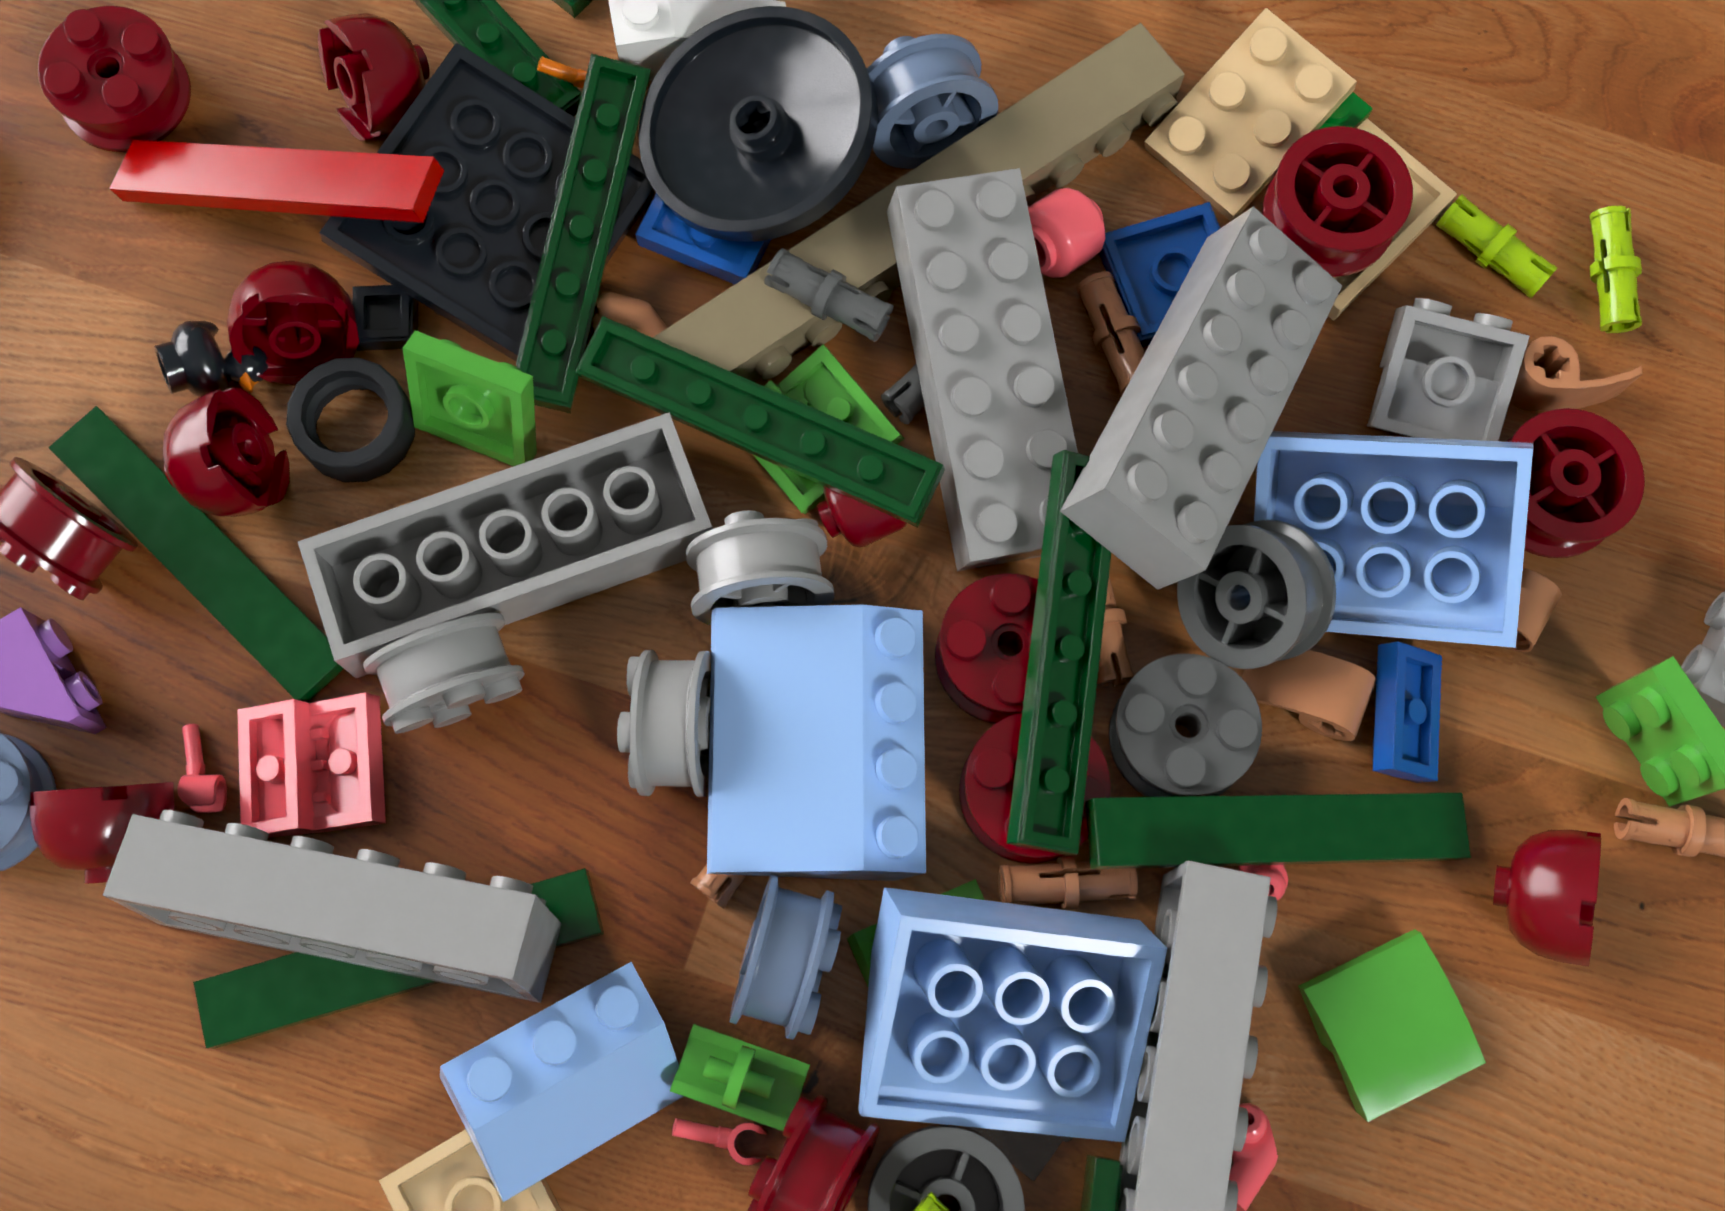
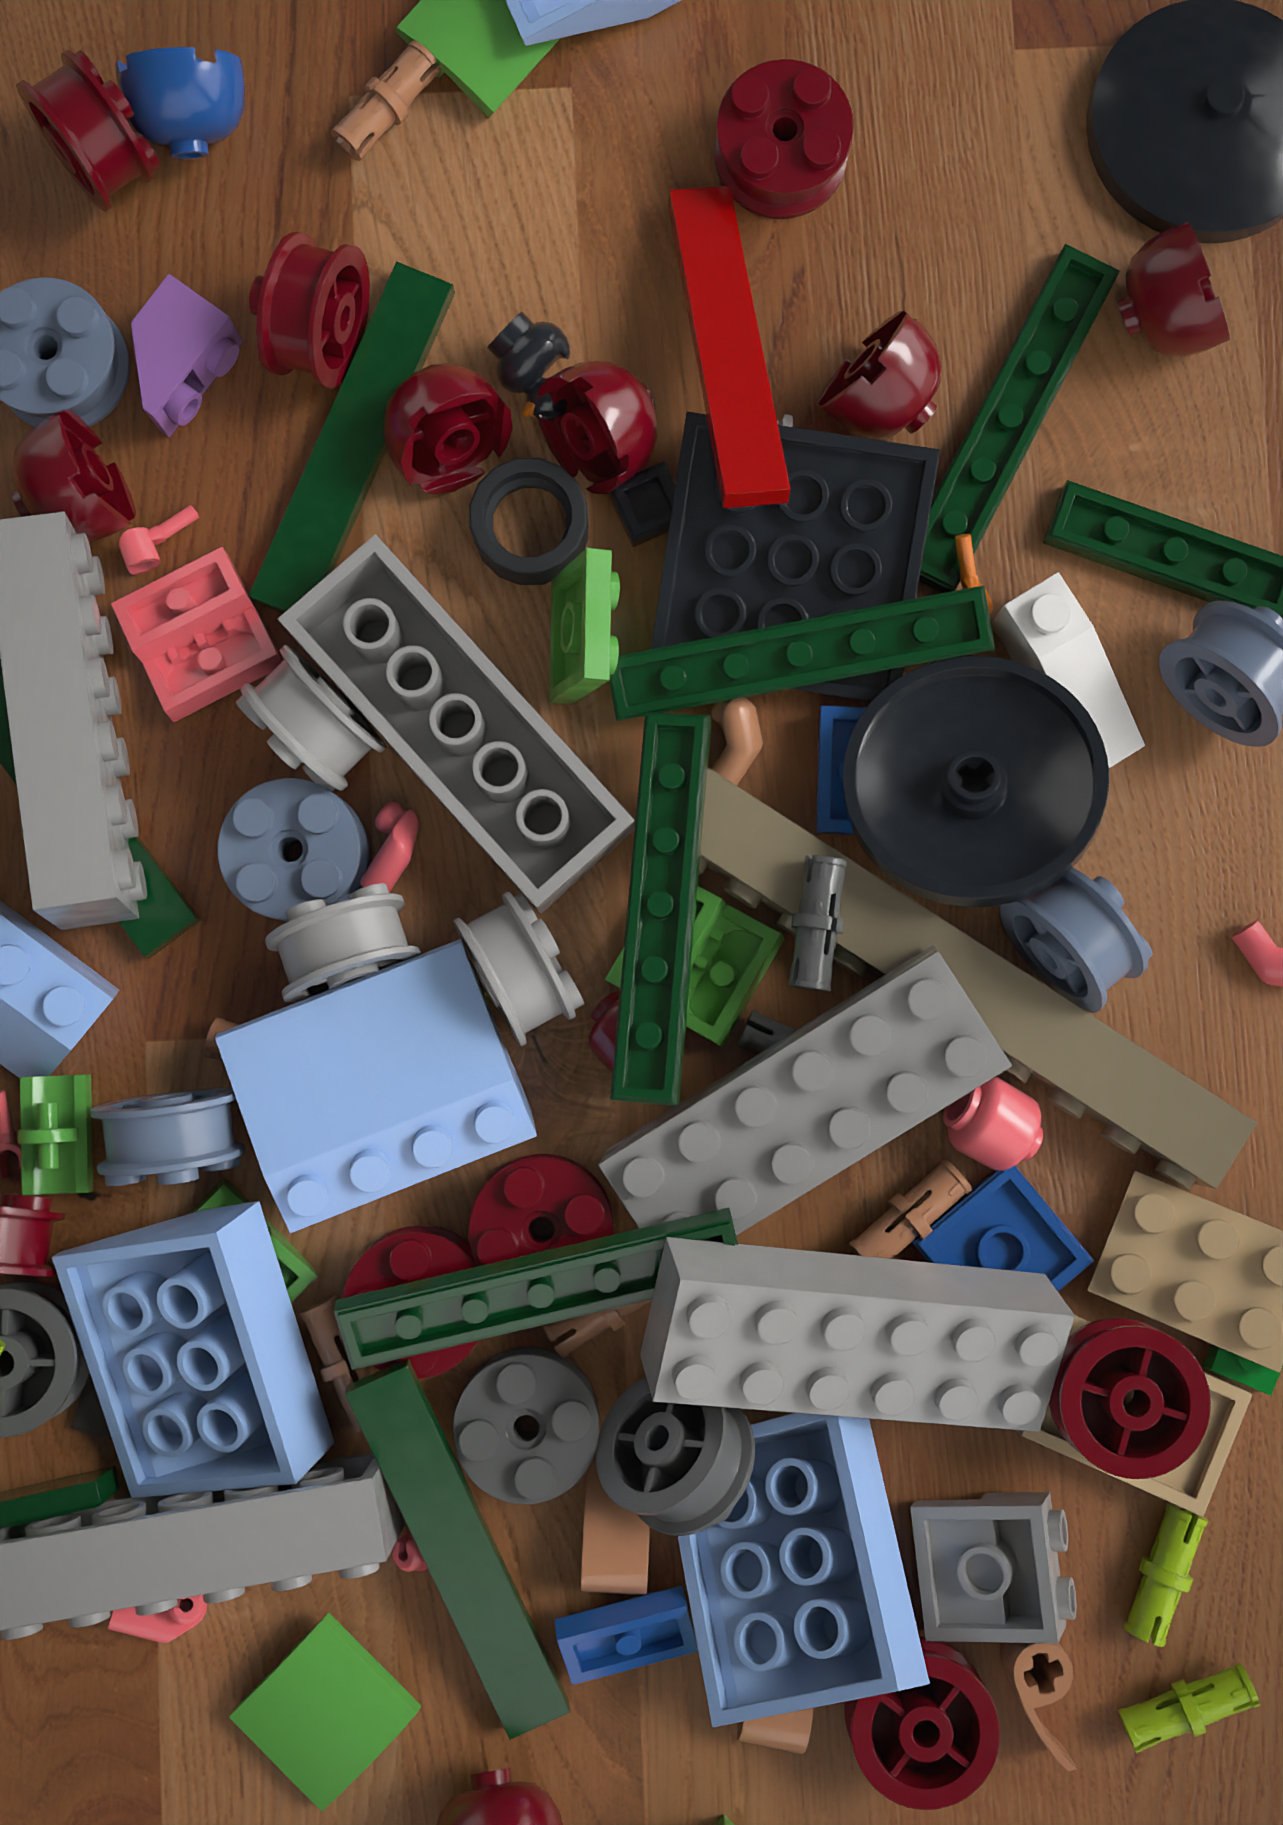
camera: 70 degrees right, 10 degrees up
none -> sand blue wheel [218,778,369,922]
none -> coral arm [360,801,420,893]

